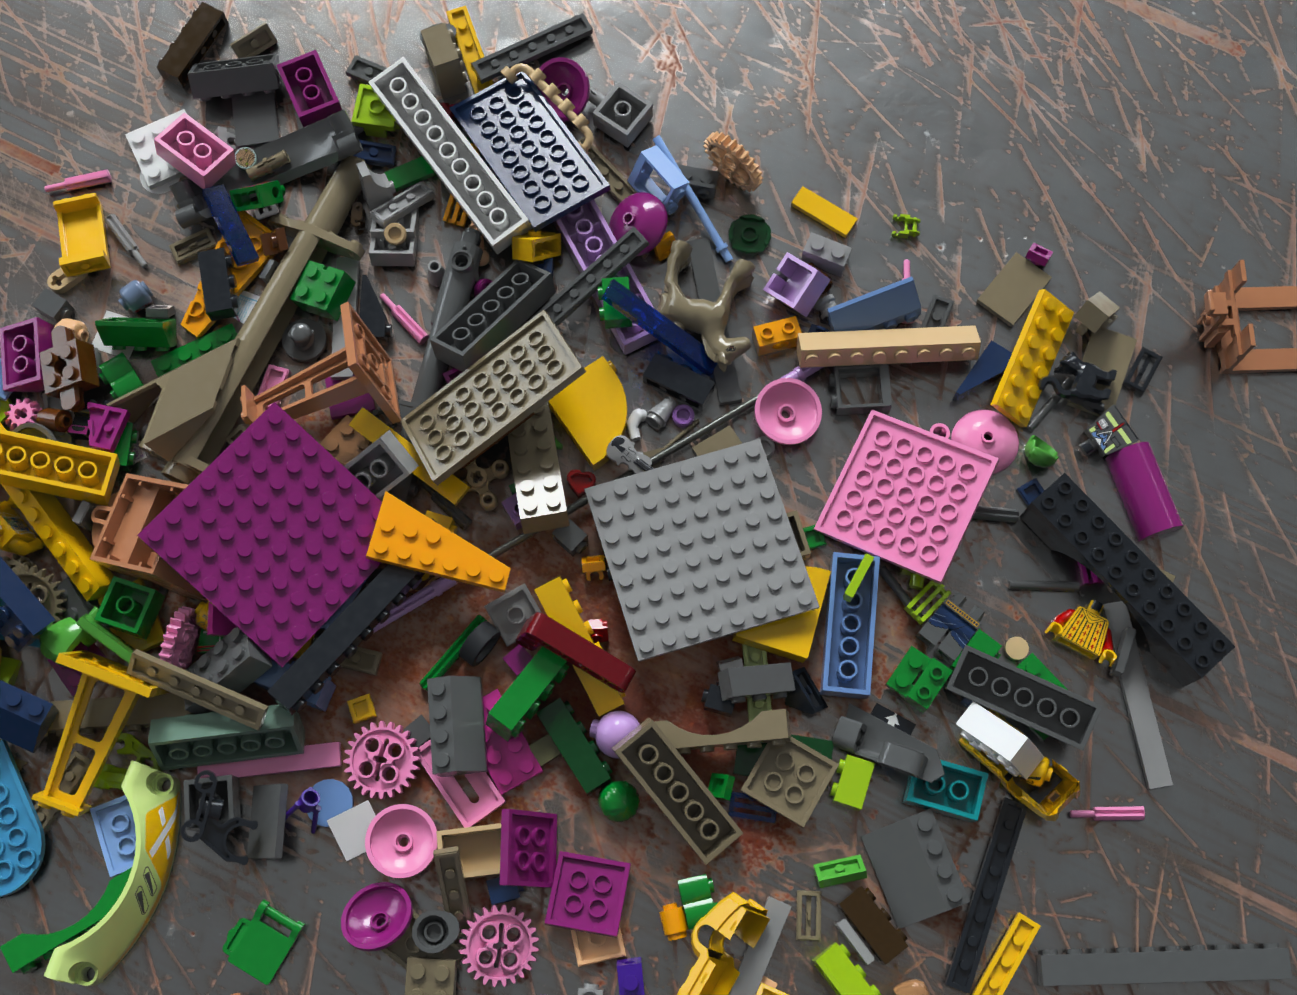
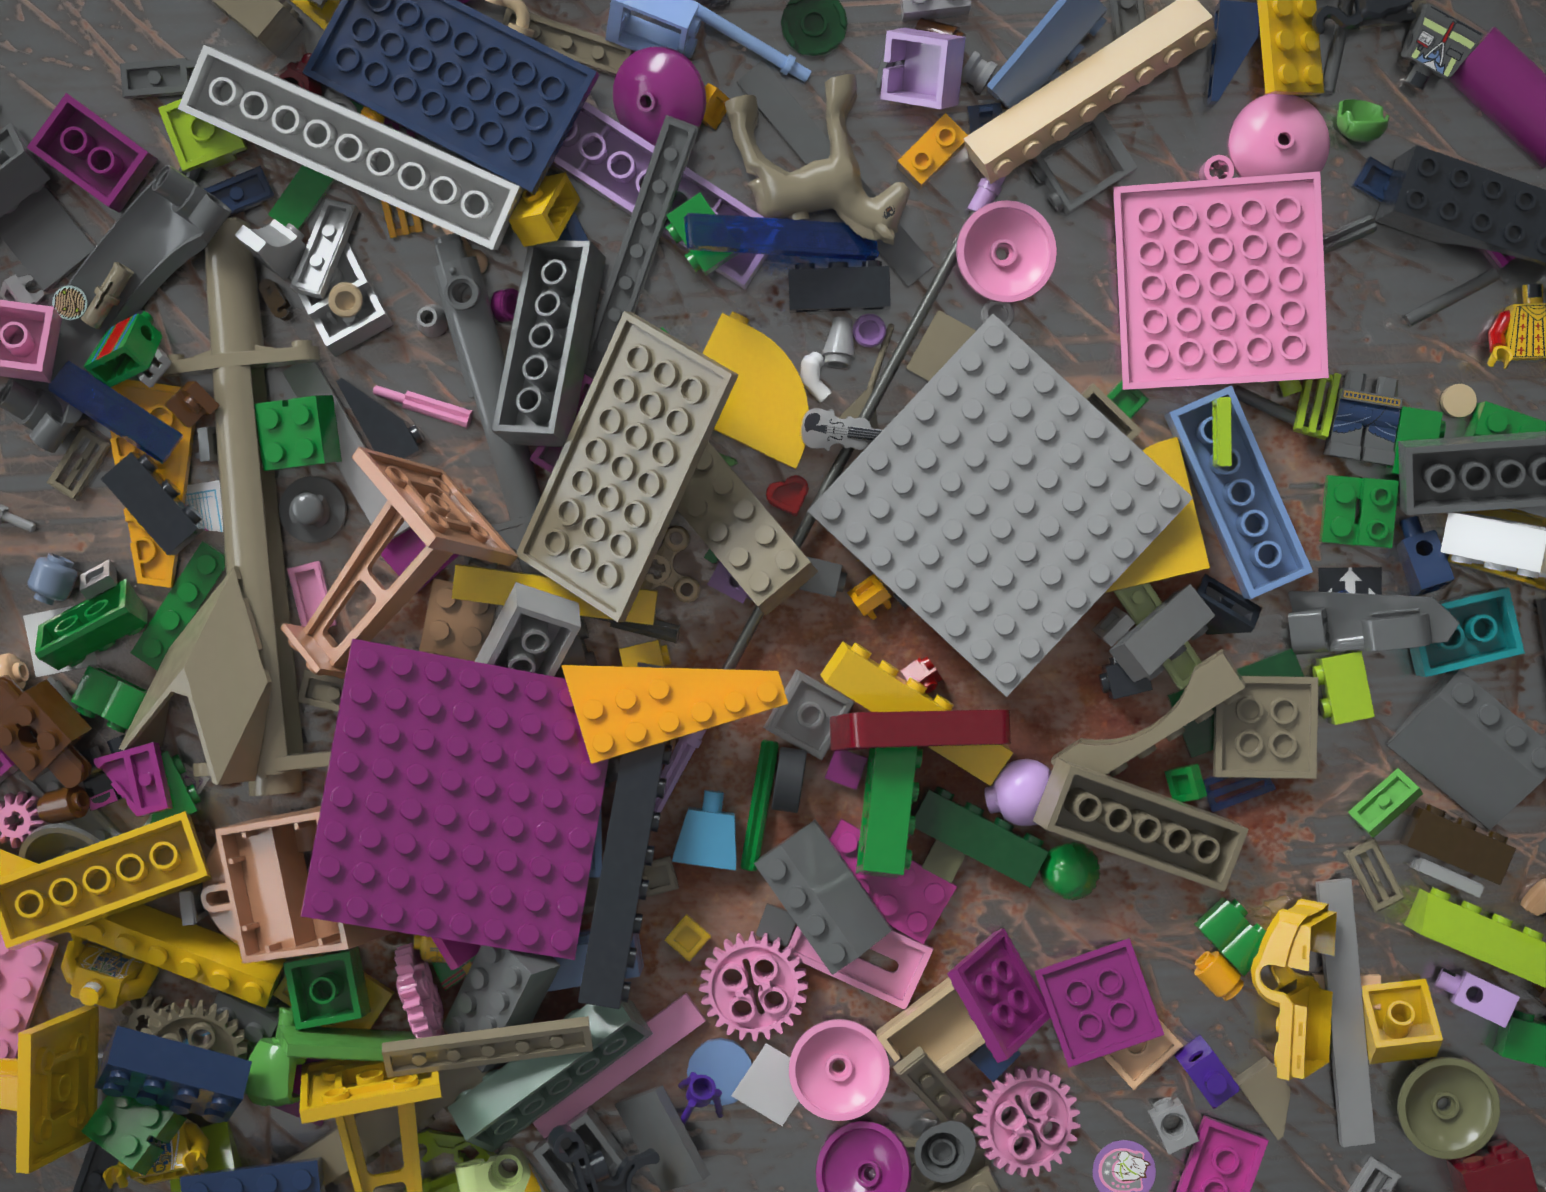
camera: 30 degrees left, 15 degrees up
none -> dark azure torso [672,790,737,870]
none -> dark blue torso [1397,516,1455,596]

